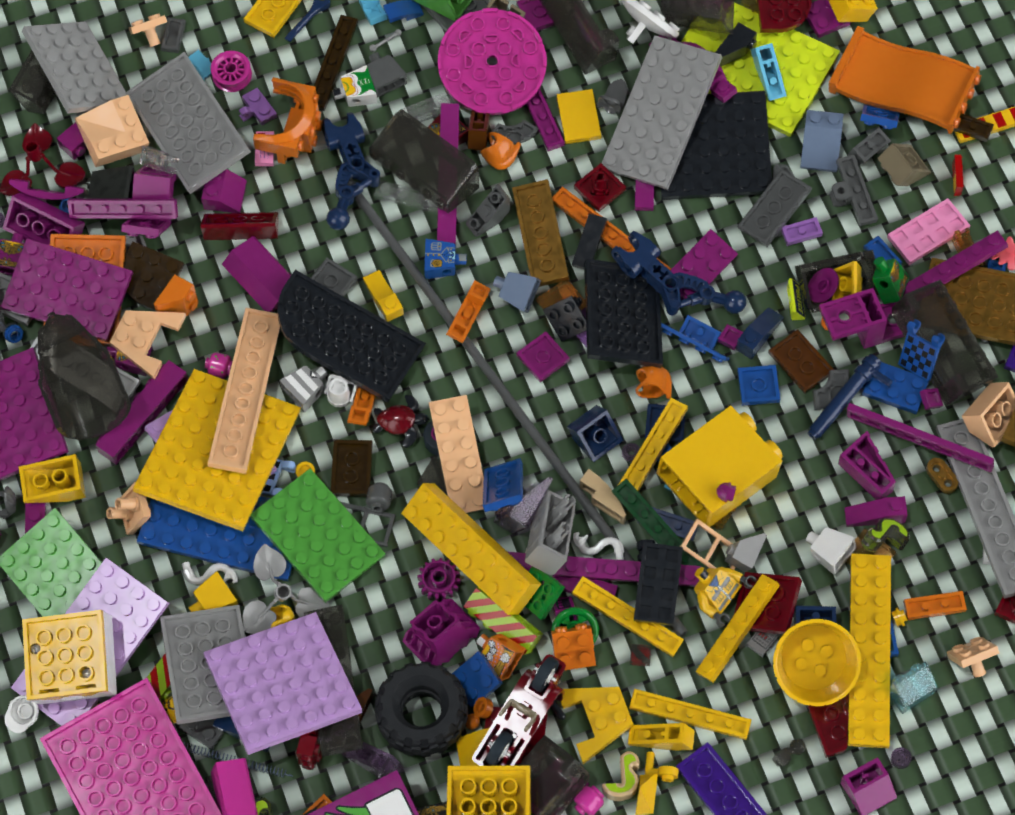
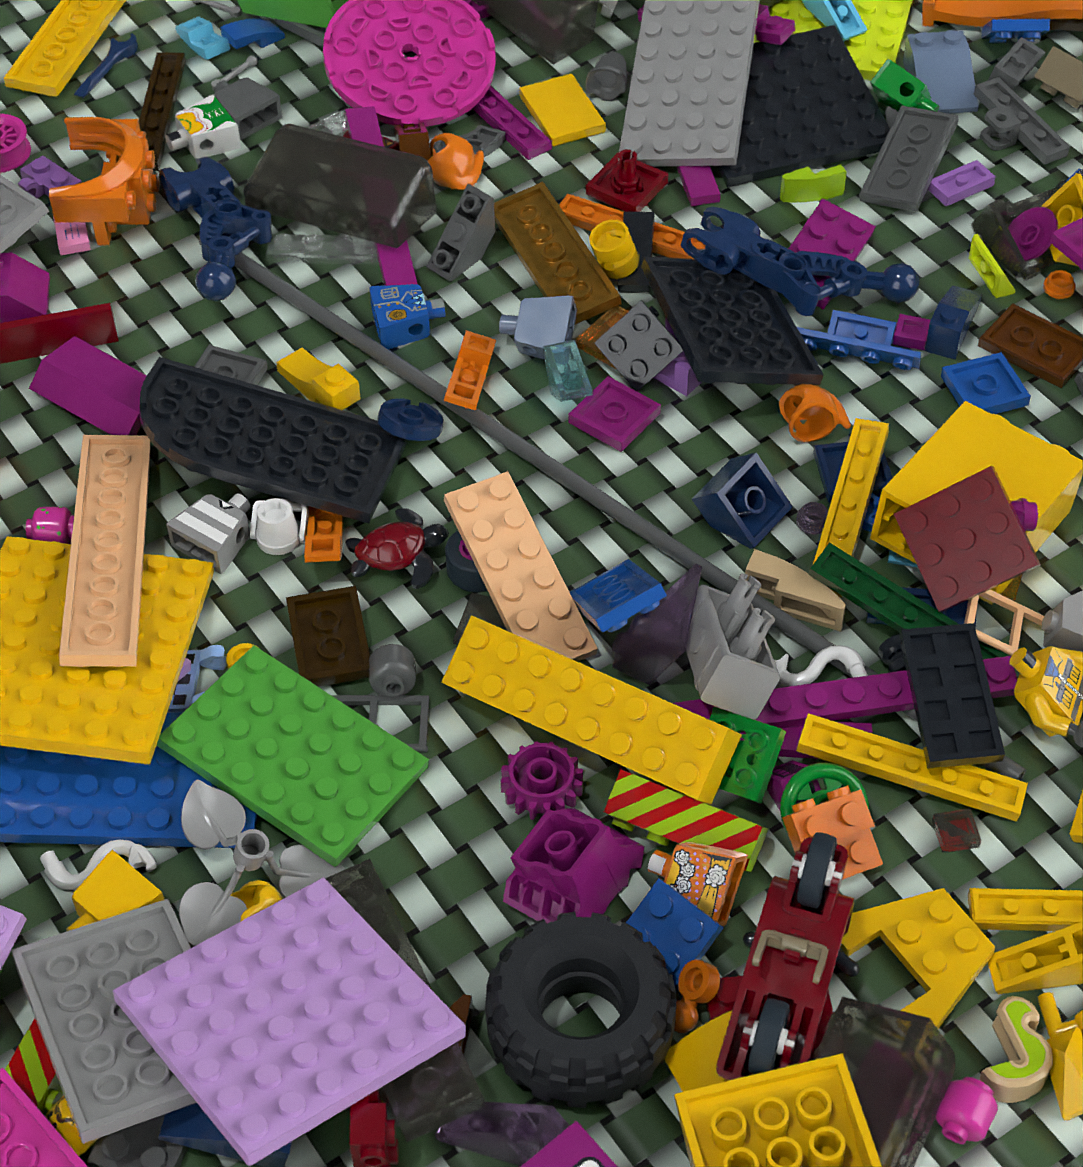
camera: 15 degrees left, 15 degrees down
none -> dark blue tile [377,398,444,441]
none -> clear light blue slope [543,340,593,402]
none -> yellow wheel [589,220,640,279]
none -> lime slope [780,164,847,203]
none -> green torso [870,58,940,112]
none -> dark red plate [894,466,1041,612]

